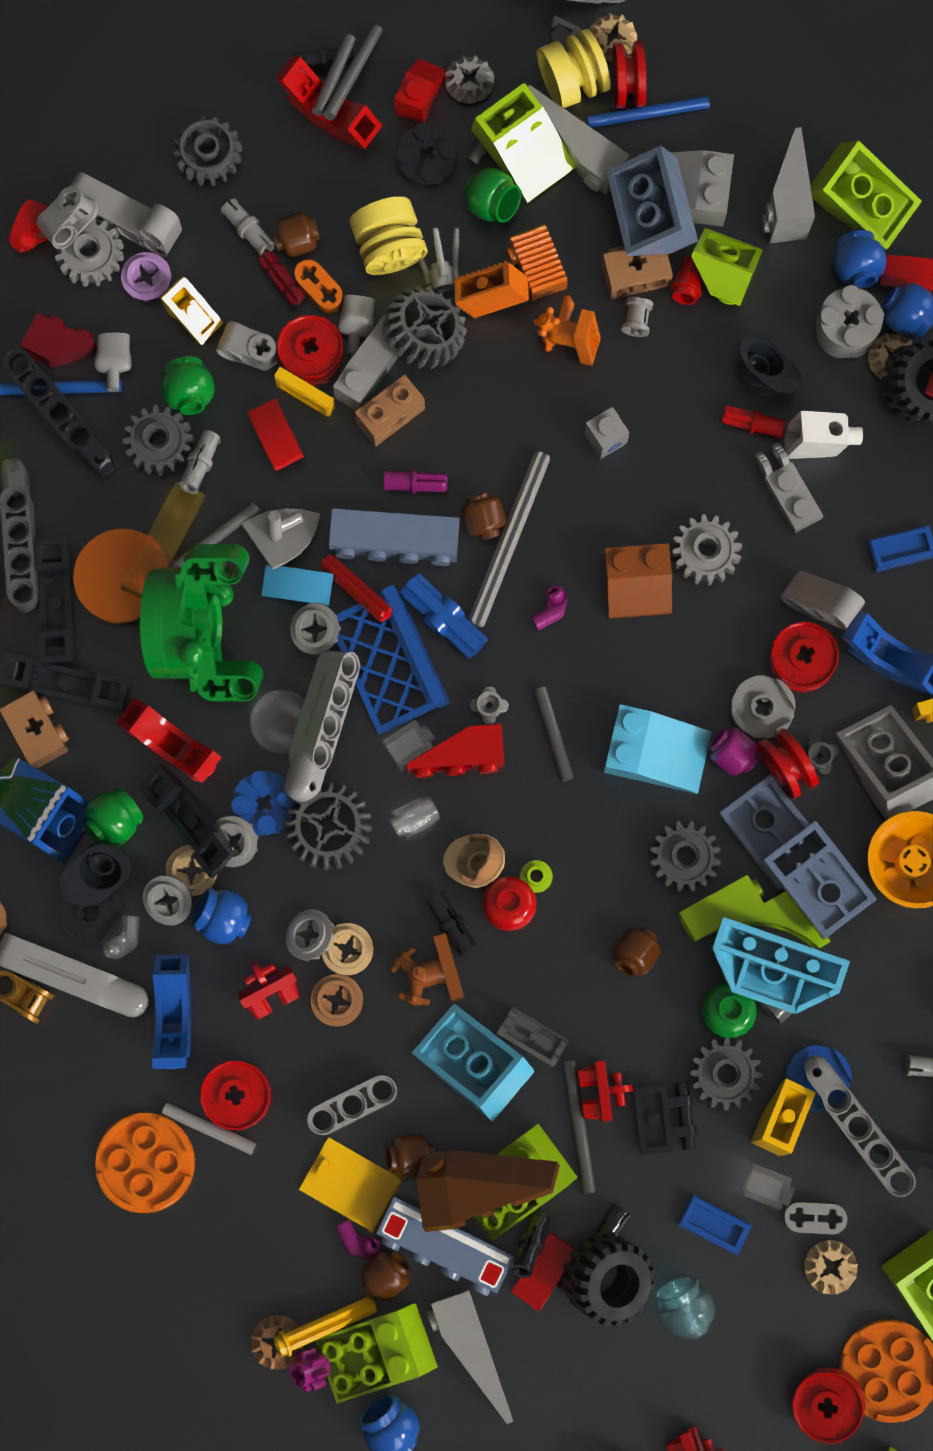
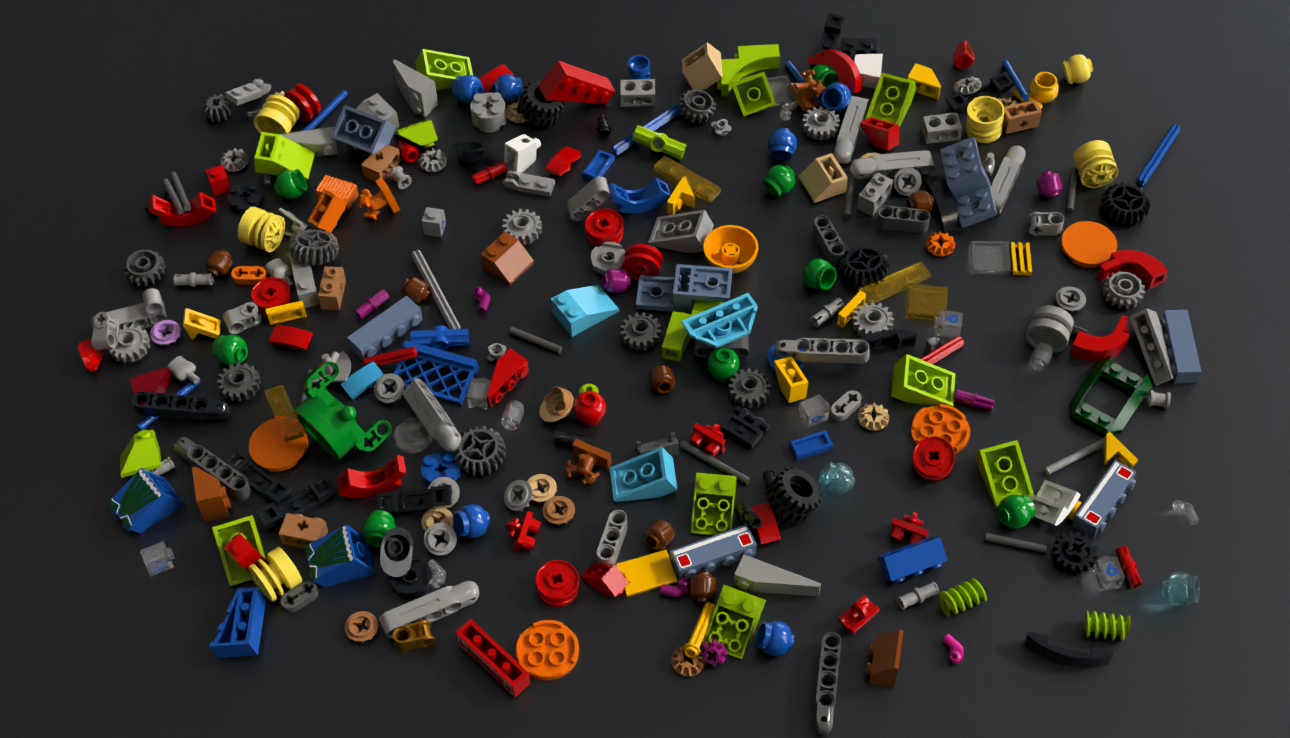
camera: 45 degrees left, 25 degrees down
blue arch [152,954,191,1069] -> none
light grey bar [161,1102,257,1155] -> none
light grey pin [179,430,221,494] -> none
dark red axle [258,251,305,306] -> none
reddish brown wedge [416,1150,560,1232] -> none
none -> light grey gear [419,149,447,172]
none -> red brick [455,619,530,698]
none -> red slope [545,146,581,176]
none -> red slope [580,562,629,597]

